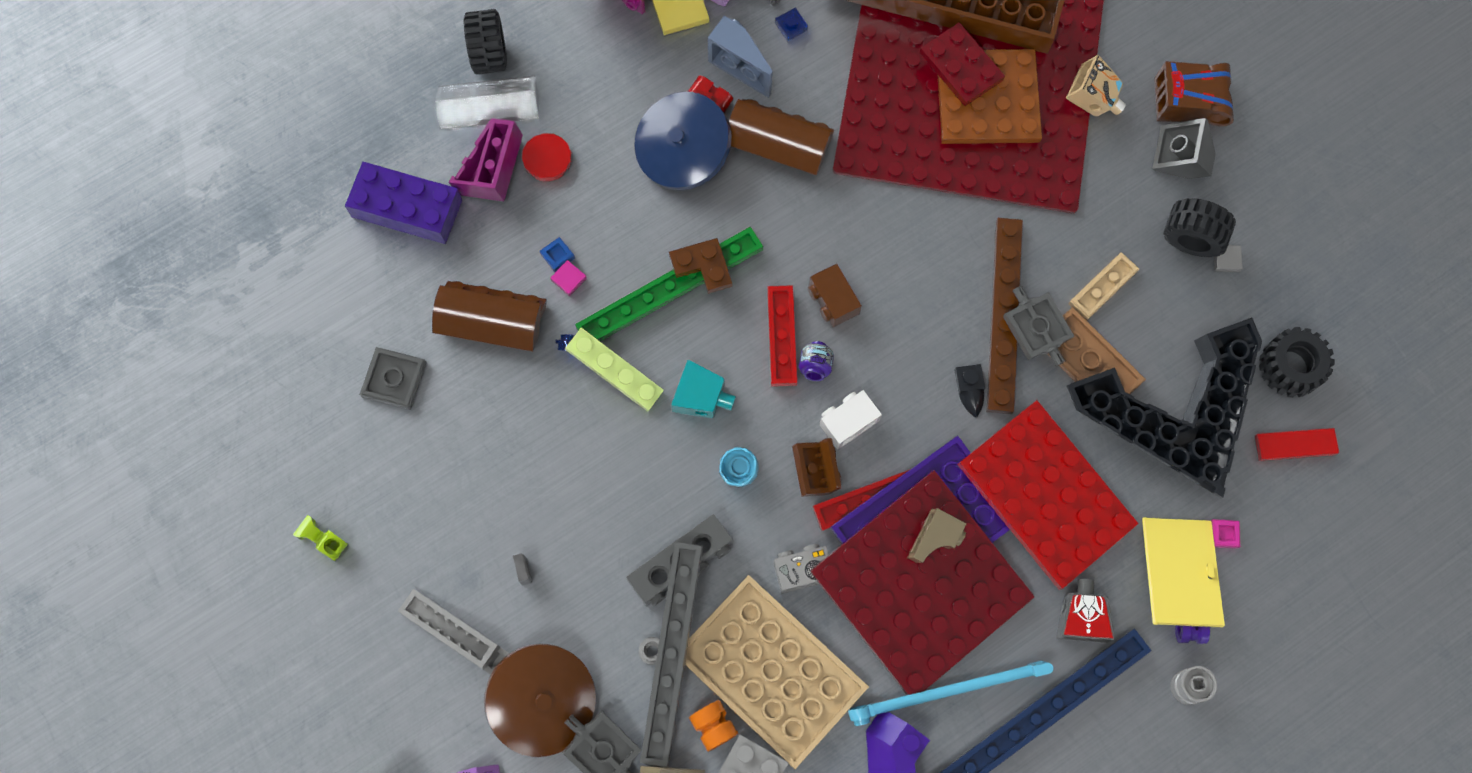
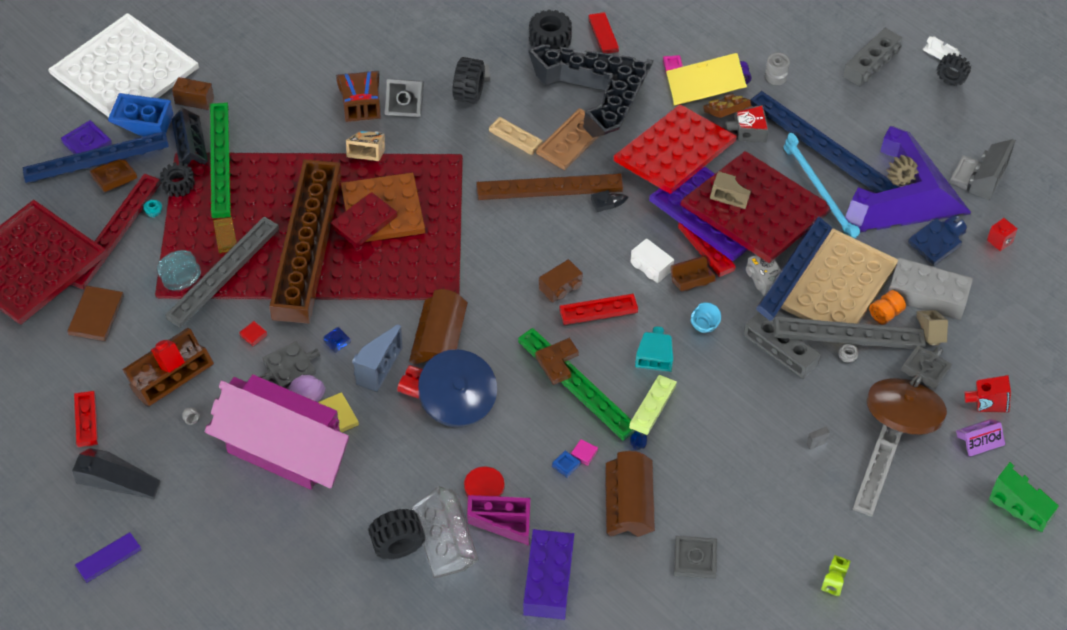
camera: 100 degrees left, 20 degrees down
head [799,341,834,381] -> none
dark grey plate [1003,286,1074,367] -> none
none -> reddish brown plate [703,93,751,118]
none -> dark blue plate [756,216,833,321]

